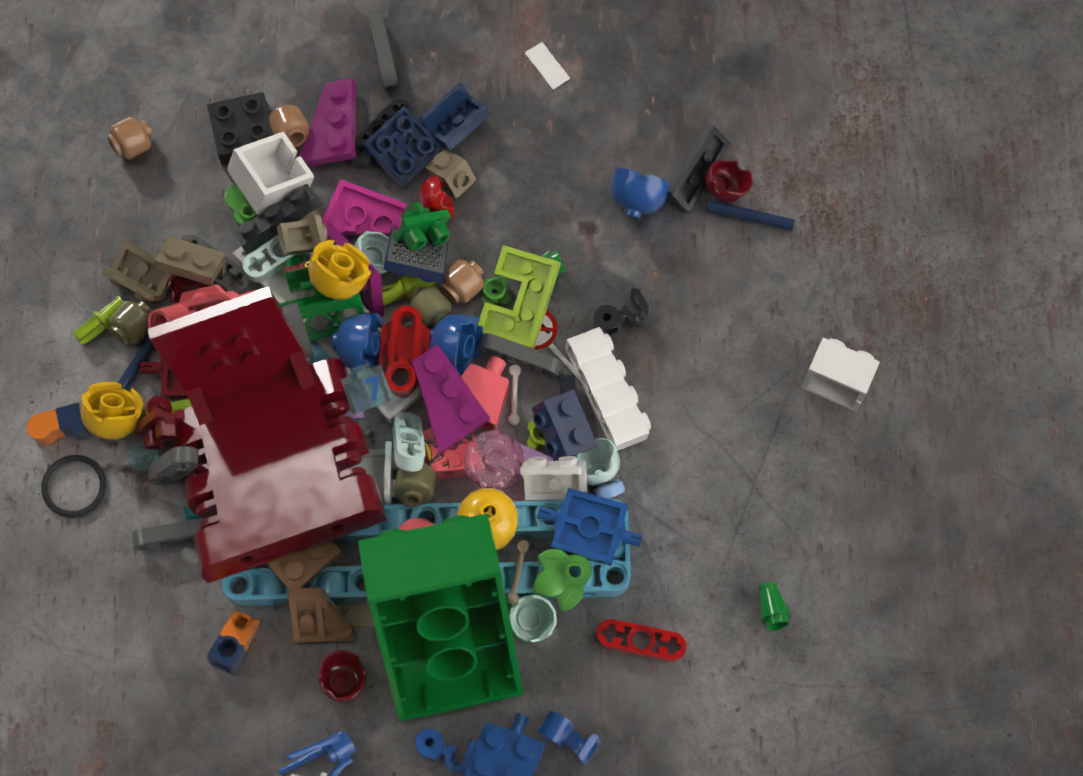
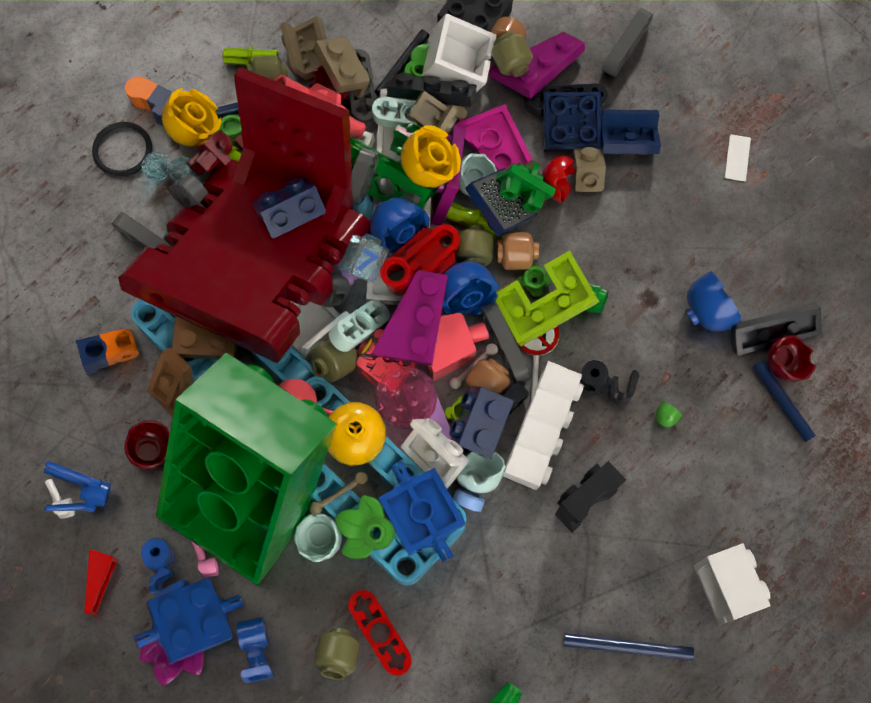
camera: 45 degrees right, 0 degrees up
none -> clear light blue plate [141,152,171,180]
none -> bright pink hand [191,541,219,578]
none -> bright green plate [219,115,242,143]
none -> dark blue bracket [252,177,326,238]
none -> olive head [314,628,360,680]
none -> black bar [375,29,430,97]
none -> medium nougat head [465,358,510,395]
none -> olive head [491,32,533,77]
none -> black brick [555,461,626,533]
none -> dark blue bar [563,633,694,661]
none -> bright green hinge [656,401,683,427]

